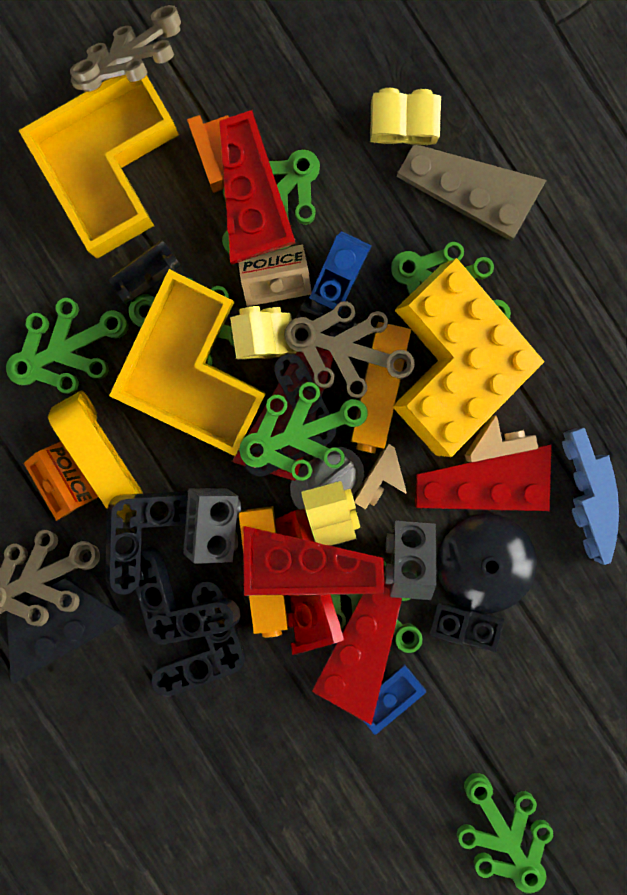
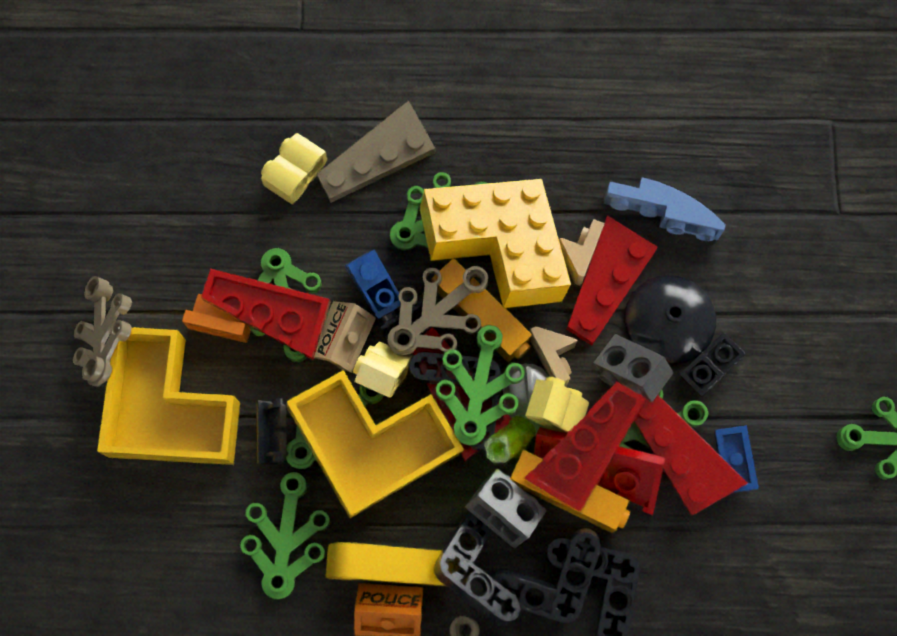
camera: 55 degrees left, 15 degrees down
none -> clear neon green piece [484,415,536,464]

